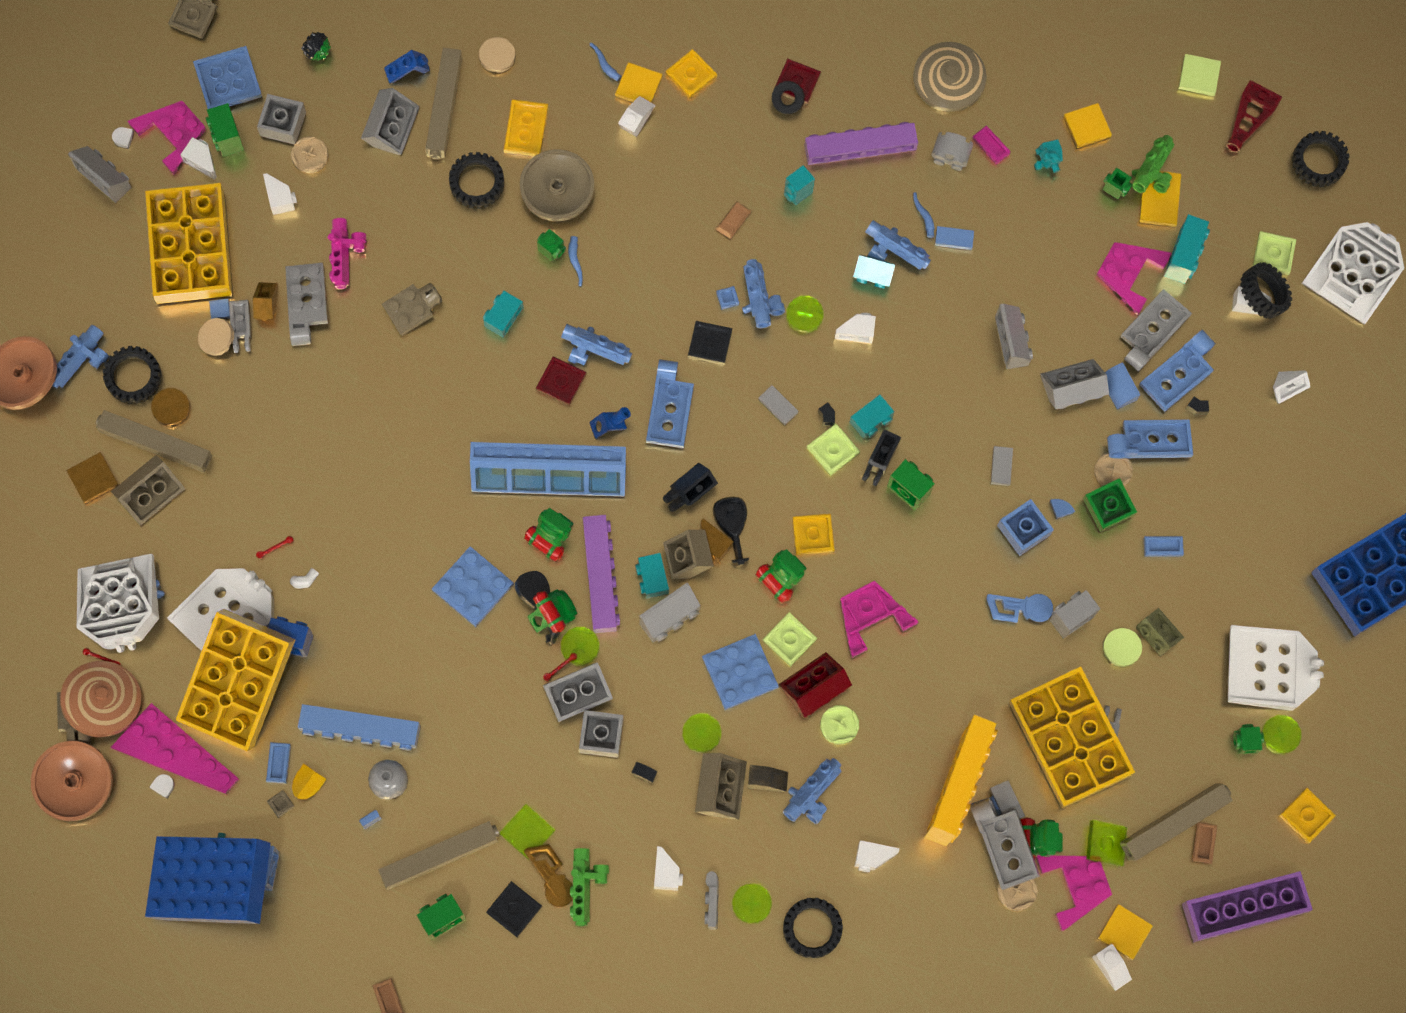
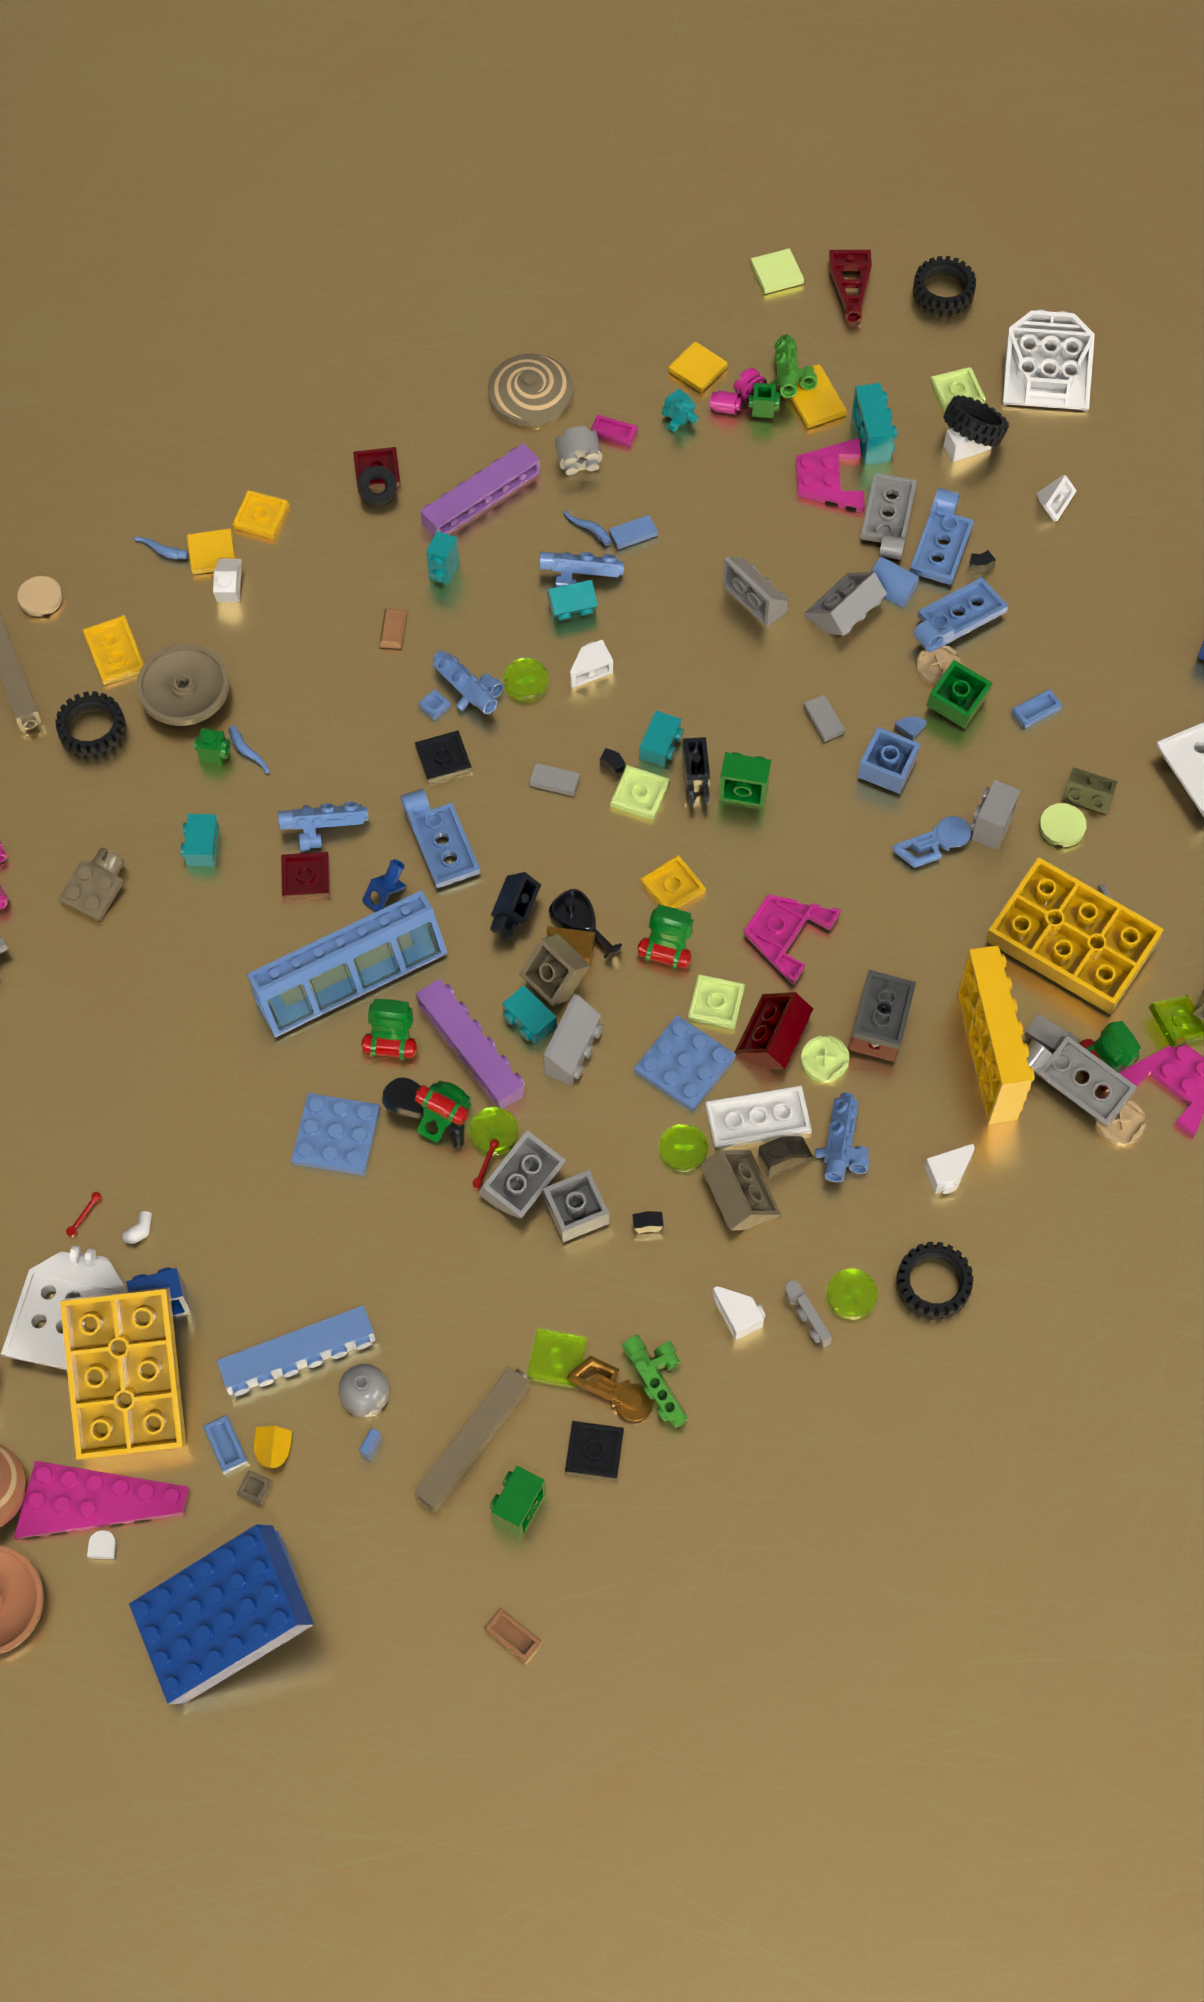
camera: 25 degrees left, 10 degrees down
none -> white tile [705,1085,812,1150]
none -> dark pink brick [710,390,742,415]
none -> dark pink wheel [733,368,767,403]
none -> dark grey piece [847,970,916,1062]

